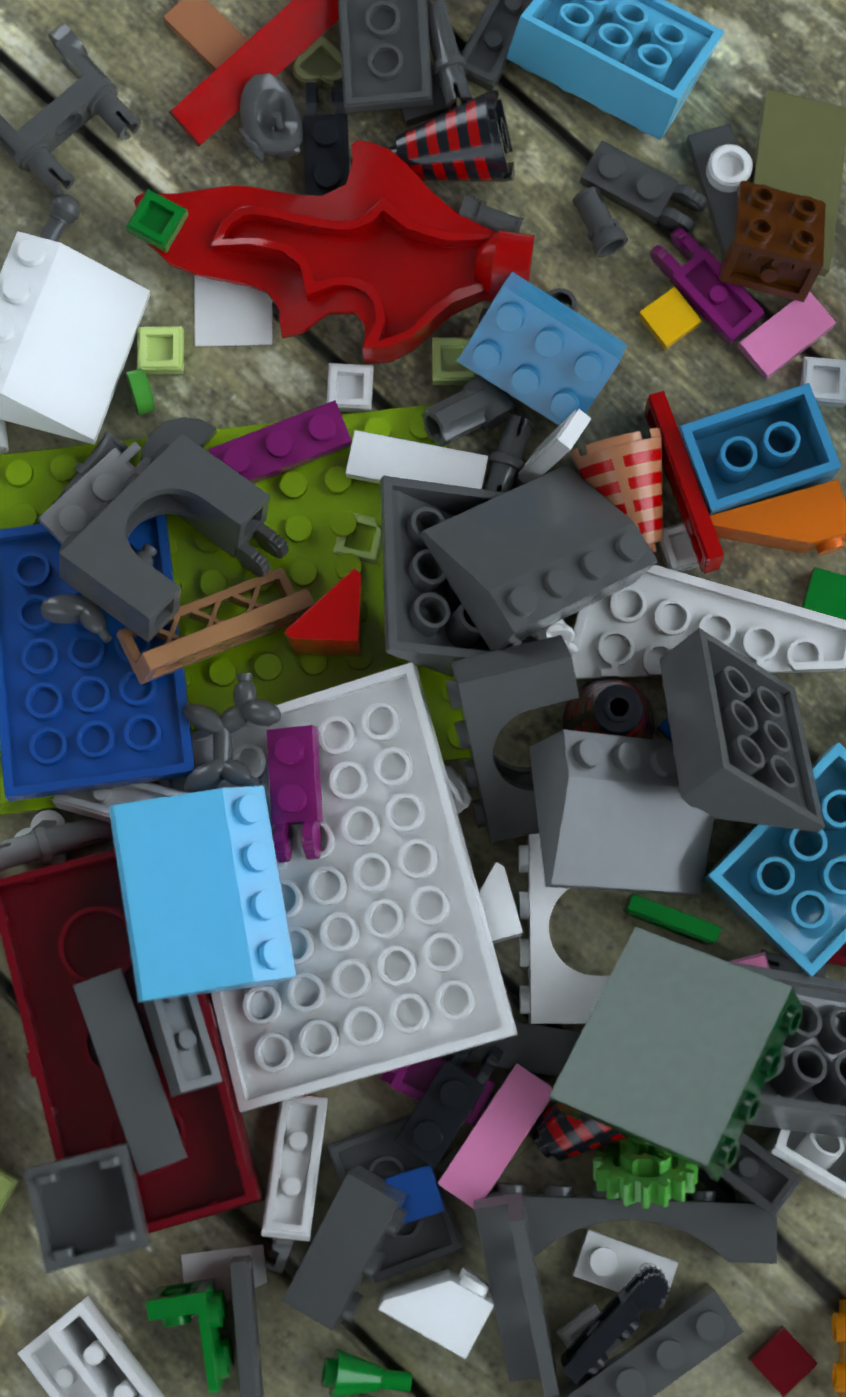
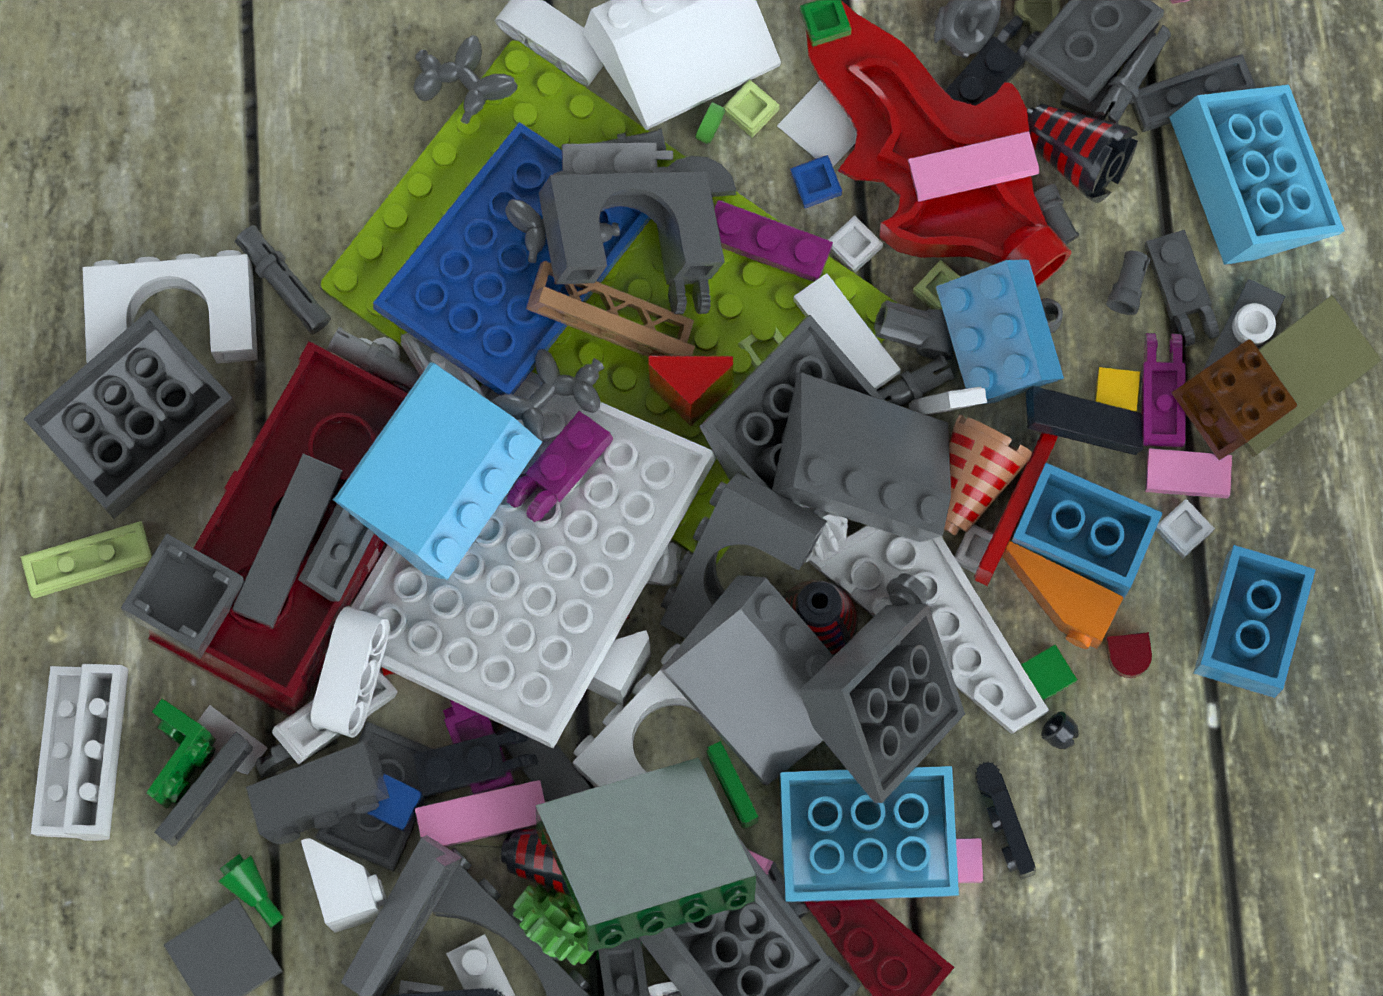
camera: 45 degrees right, 5 degrees down
none -> white beam [311,606,390,738]
none -> blue tile [790,155,842,209]
none -> dark grey plate [886,573,928,605]
none -> bright pink tile [908,132,1039,202]
none -> black tile [1026,386,1143,455]

